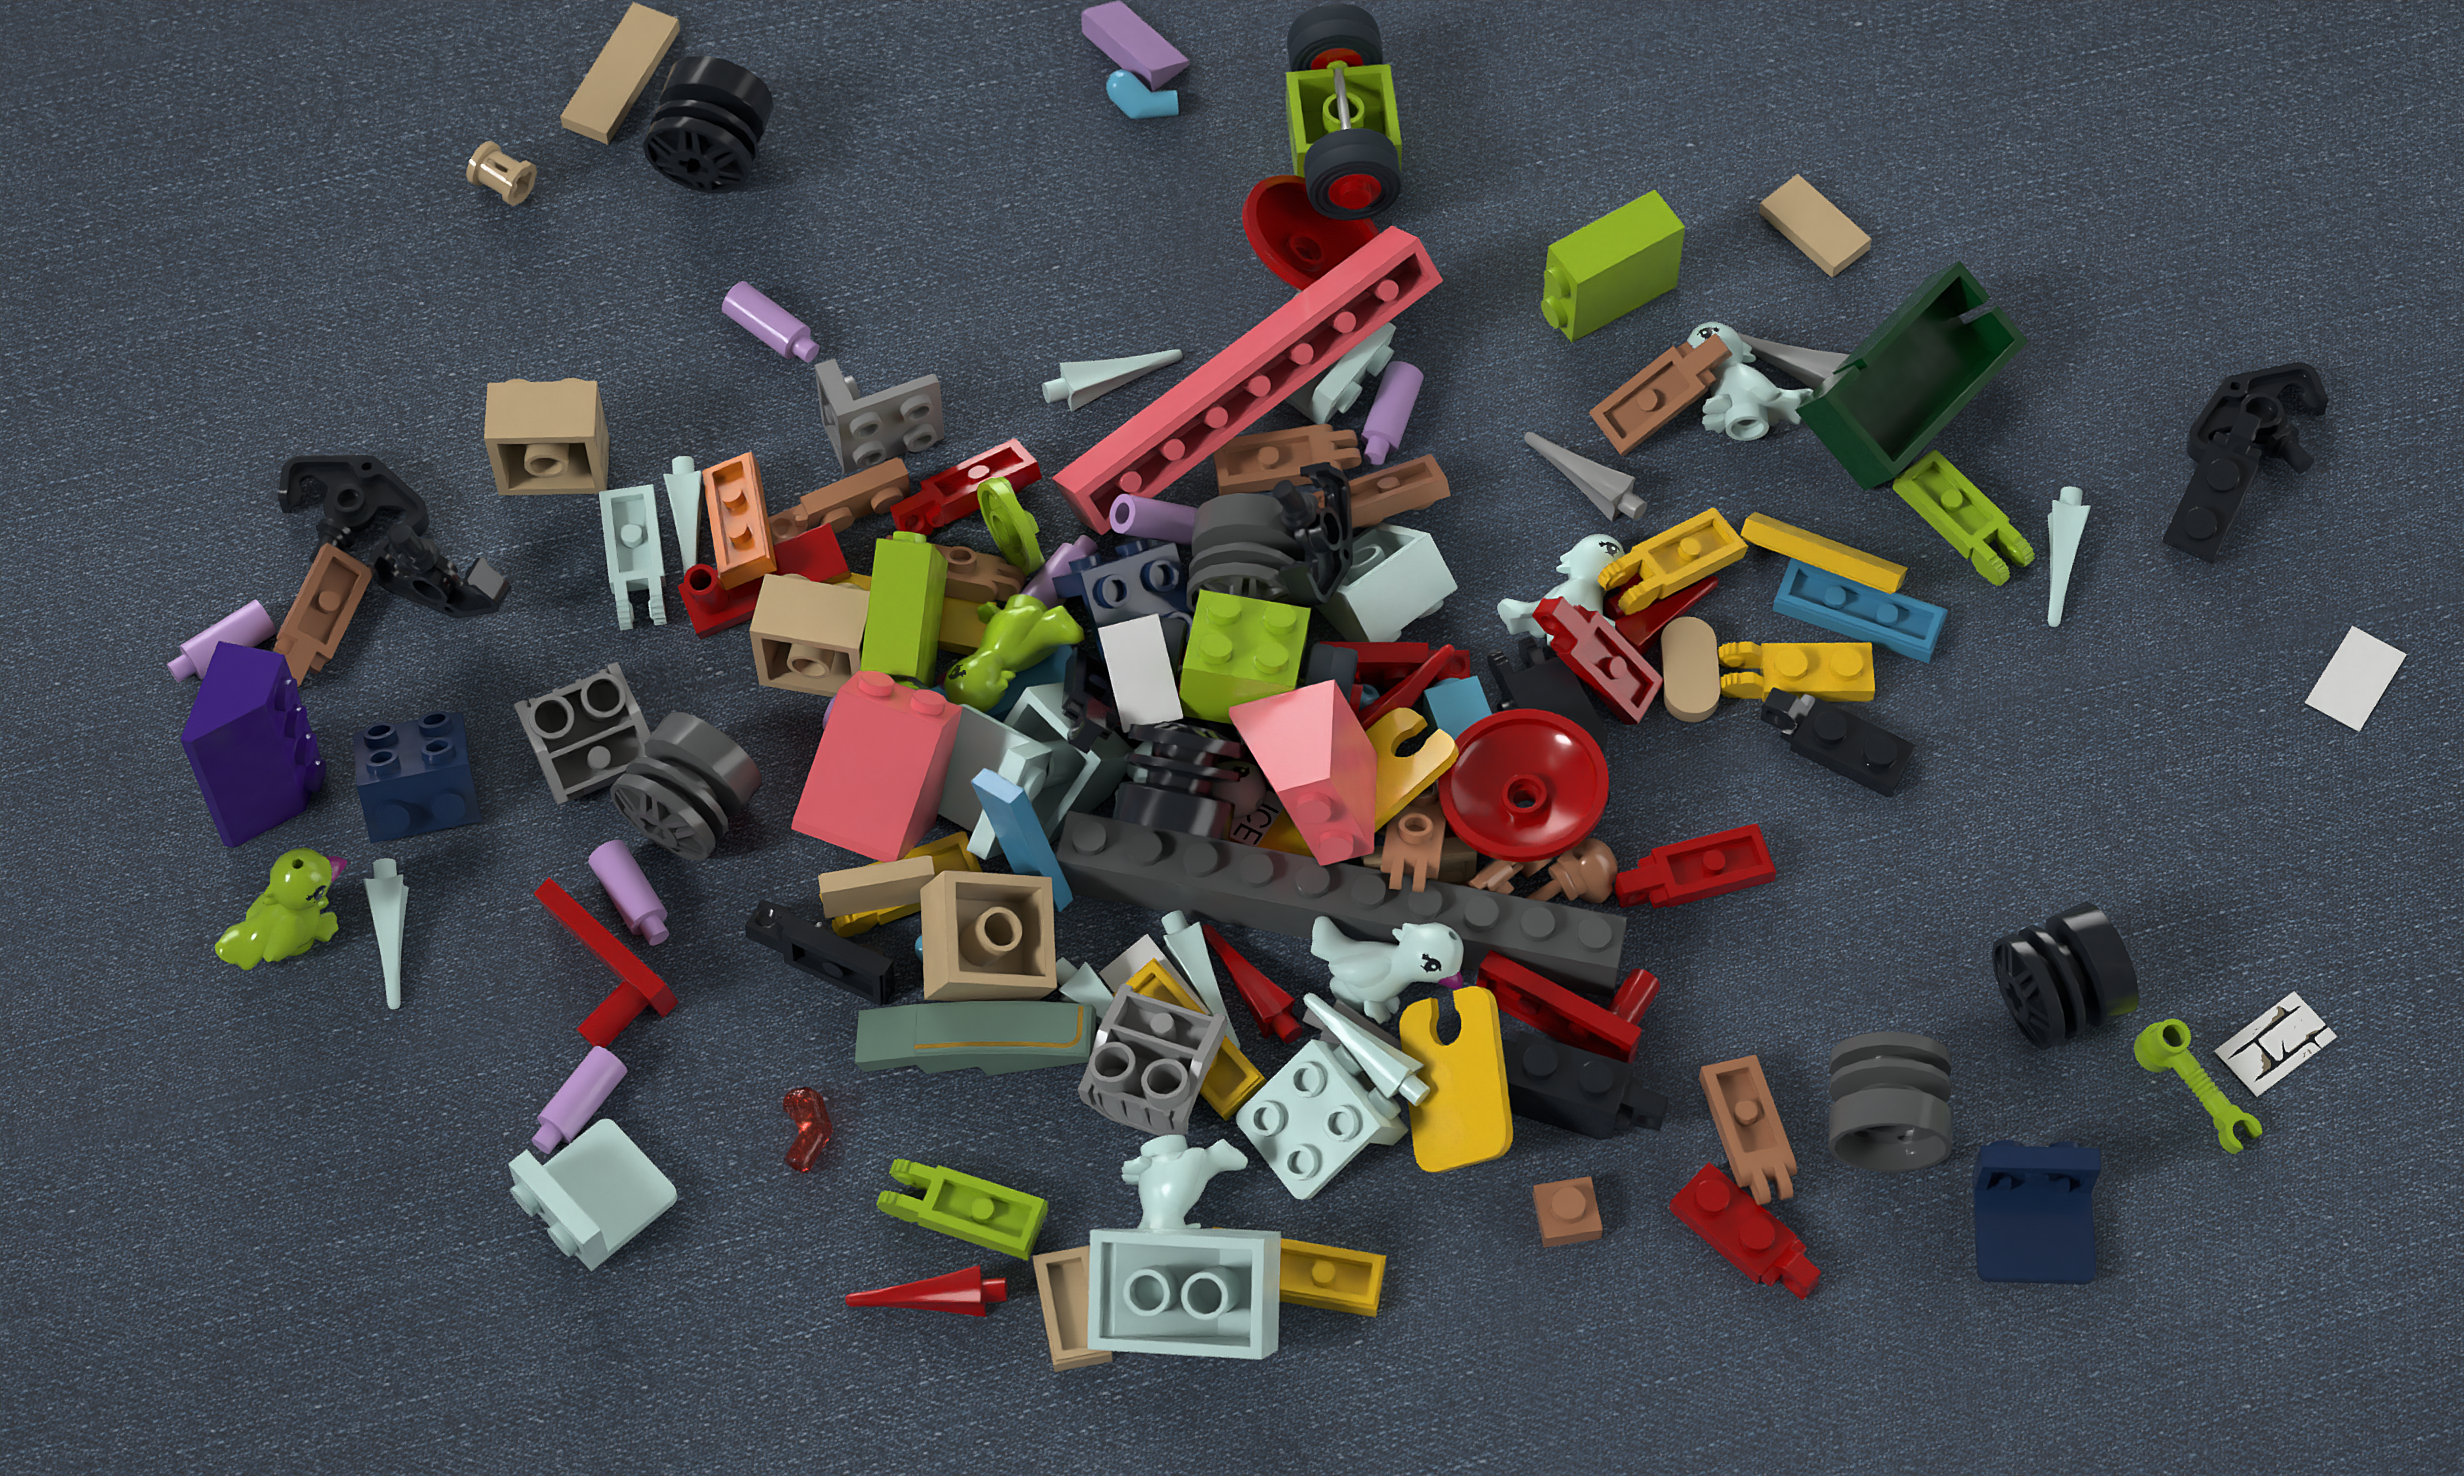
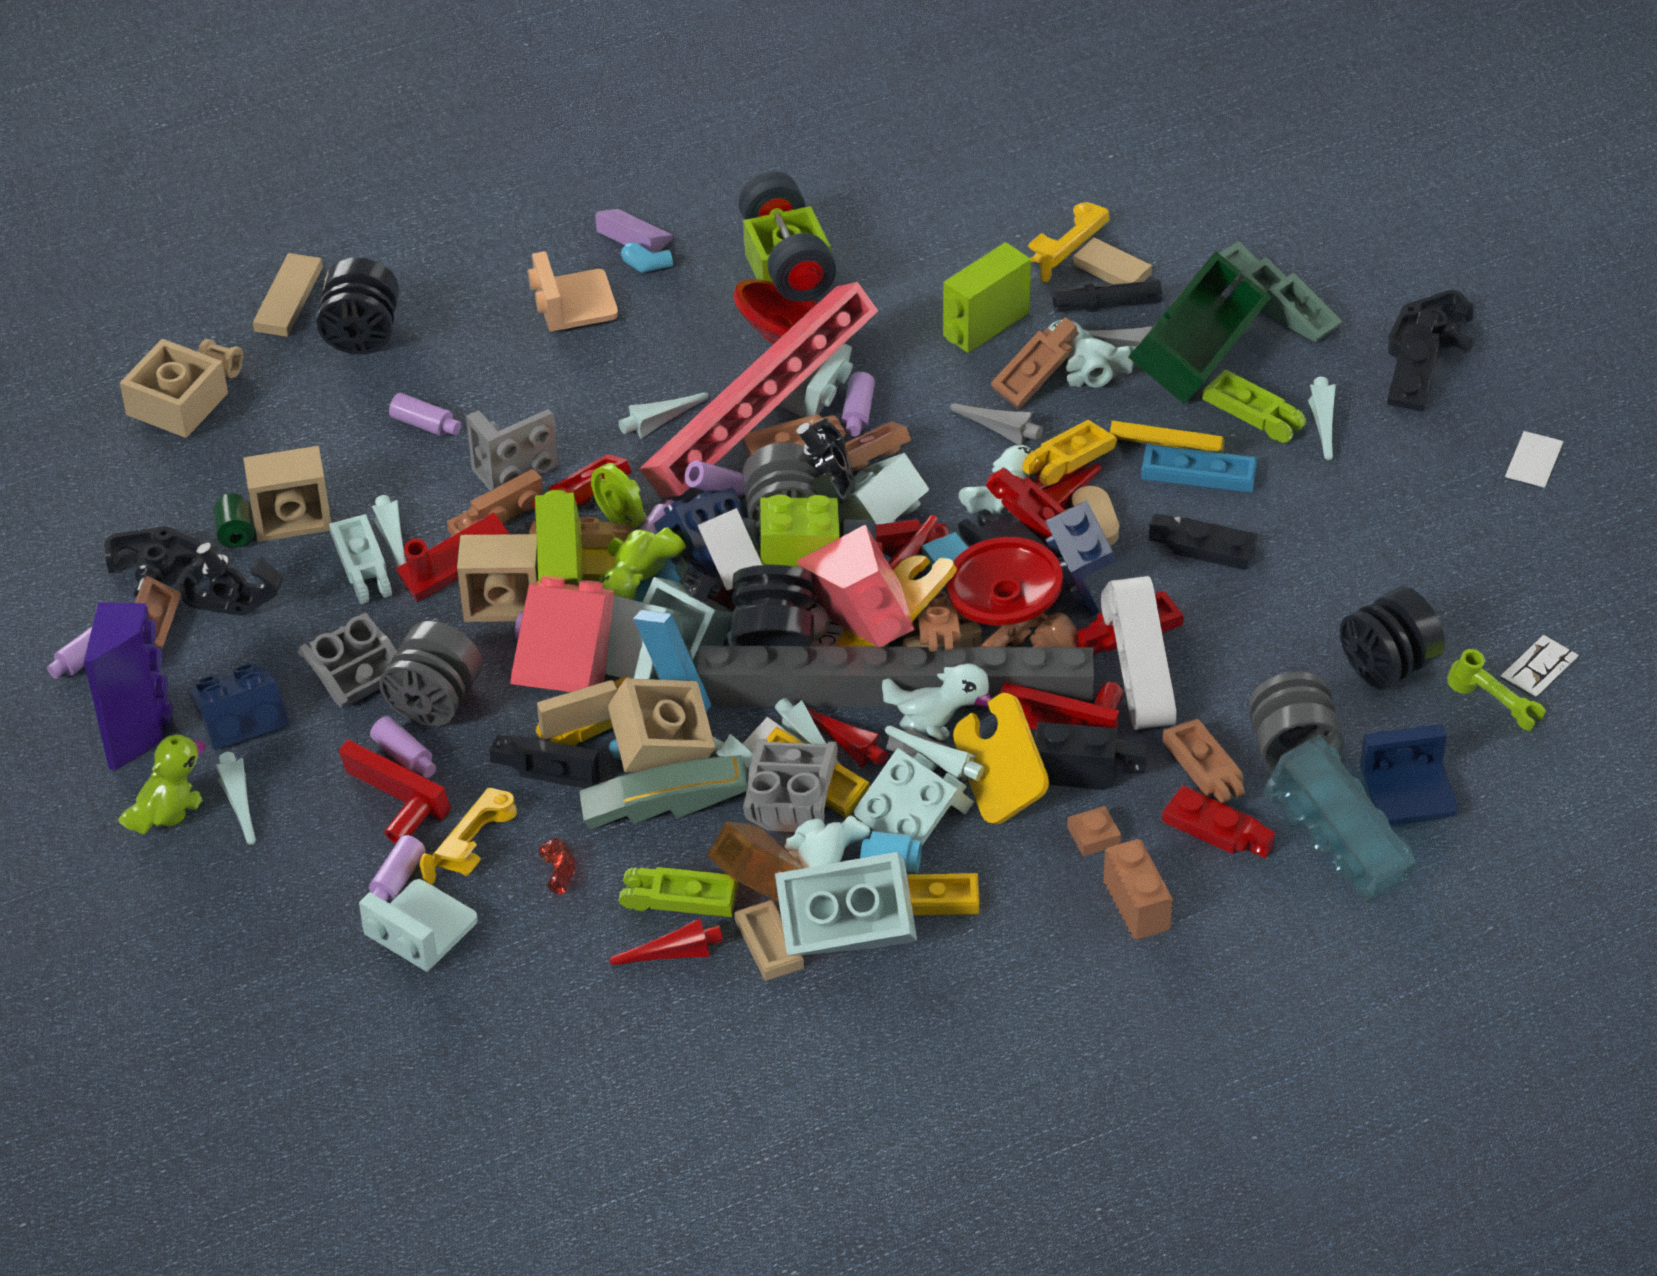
camera: 10 degrees left, 15 degrees down
orange tile [702,451,777,590] -> none
yellow hinge [1717,642,1875,702] -> none
none -> tan brick [120,339,228,438]
none -> dark green brick [213,493,255,548]
none -> yellow piece [419,788,517,885]
none -> light nougat bracket [527,251,618,332]
none -> clear orange slope [707,821,805,902]
none -> medium azure brick [860,831,922,875]
none -> yellow piece [1028,202,1110,283]
none -> bracket [1046,501,1117,615]
none -> black pin [1052,279,1162,313]
none -> white beam [1101,576,1176,730]
none -> nougat brick [1103,839,1174,939]
none -> sand green slope [1219,241,1343,342]
none -> clear light blue wedge [1263,735,1417,902]

